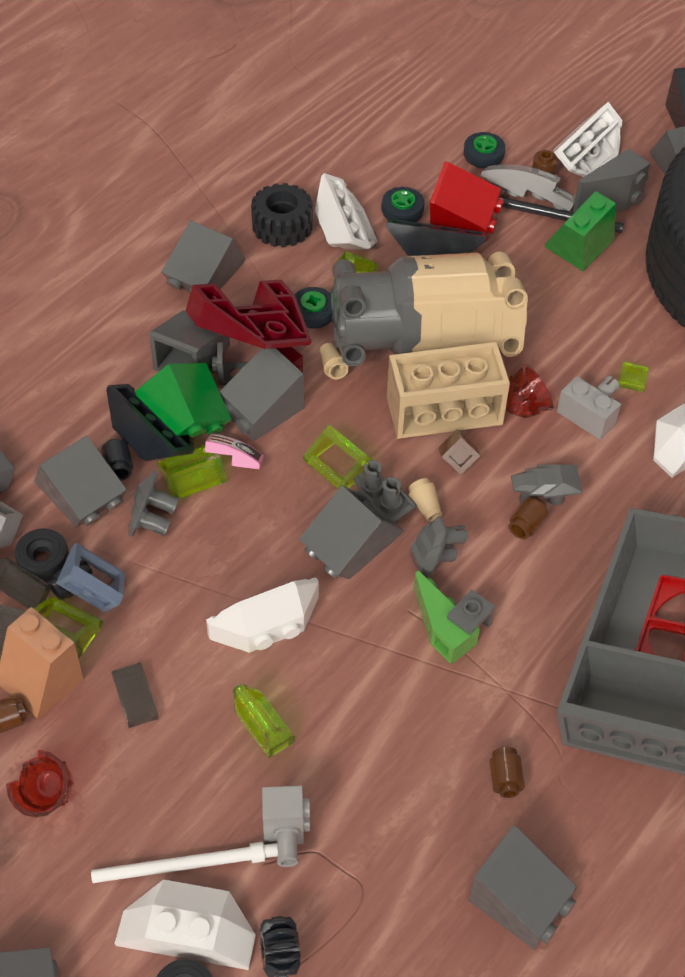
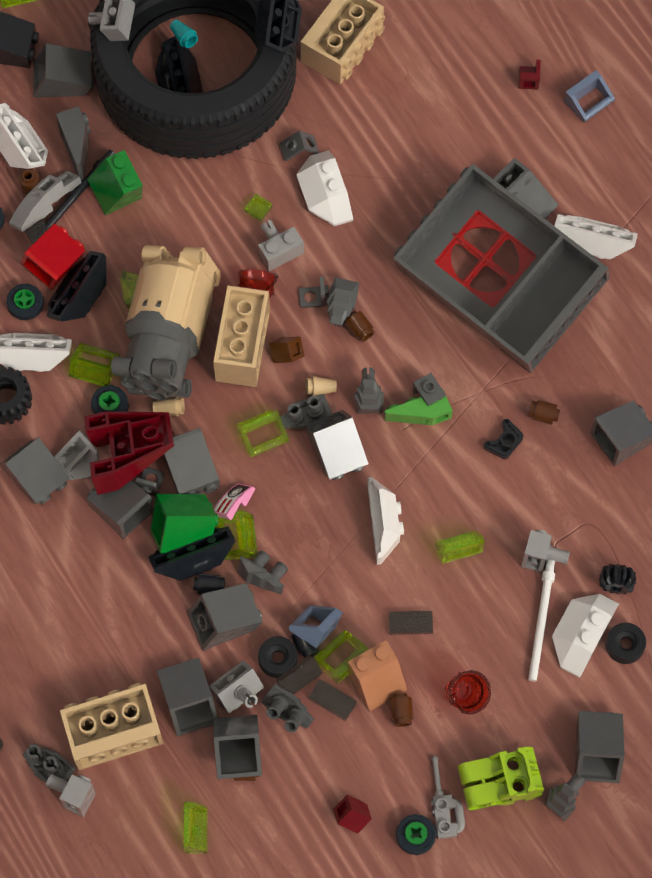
camera: 70 degrees left, 15 degrees up
none -> light grey slope [54,430,99,480]
none -> dark grey bracket [299,277,329,308]
none -> black piece [484,419,523,459]

